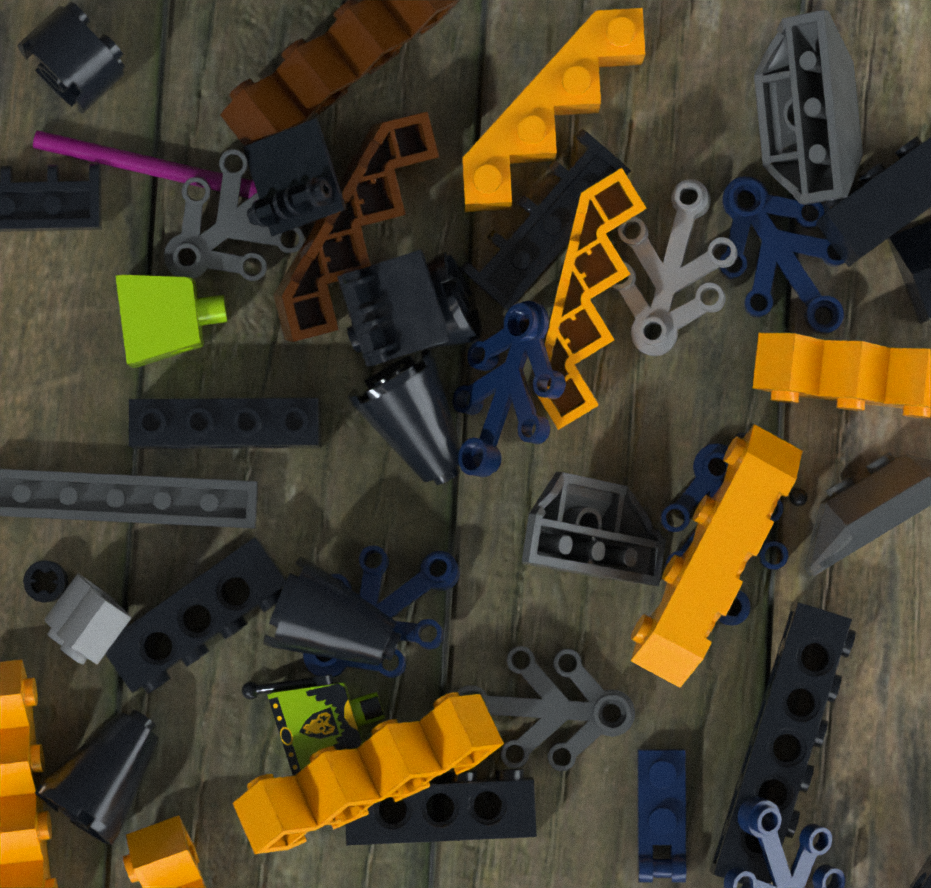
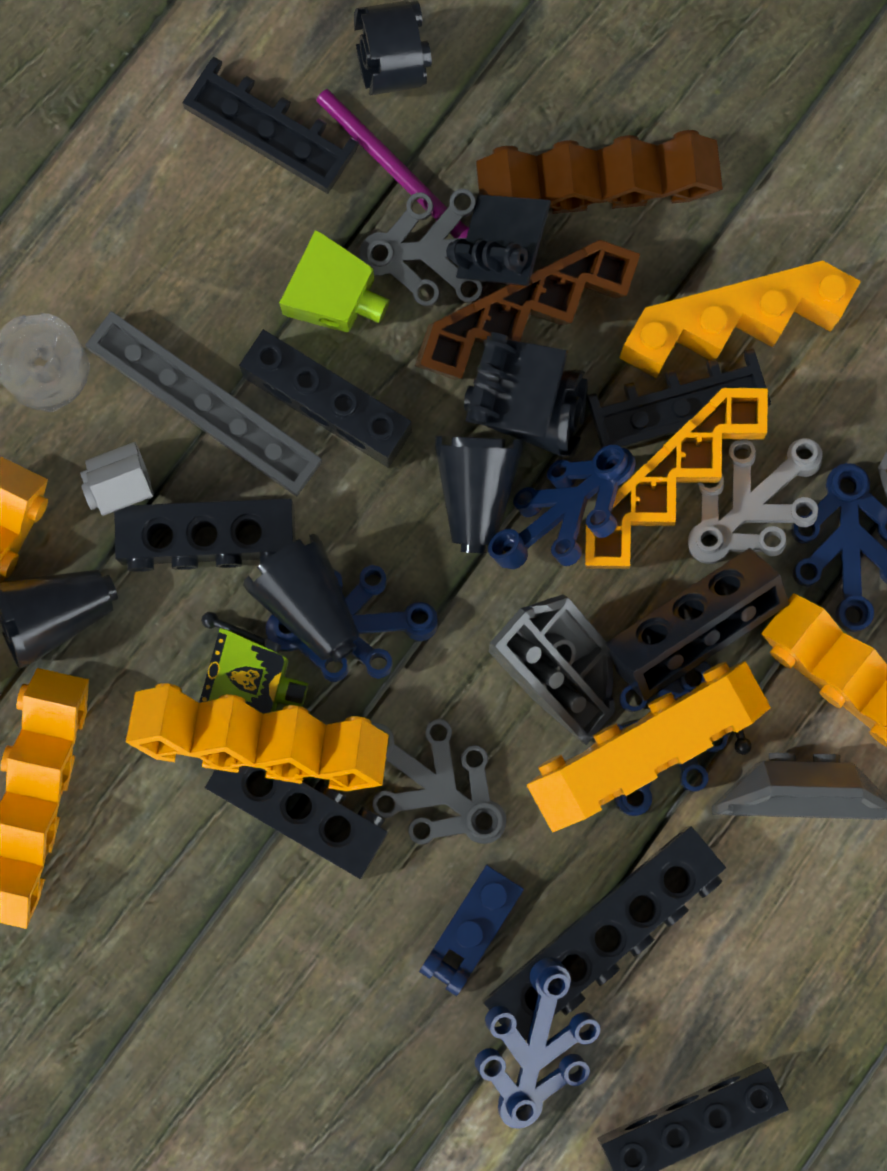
camera: 30 degrees right, 5 degrees down
black bush [23,560,69,603] -> none
none -> black brick [605,548,789,701]

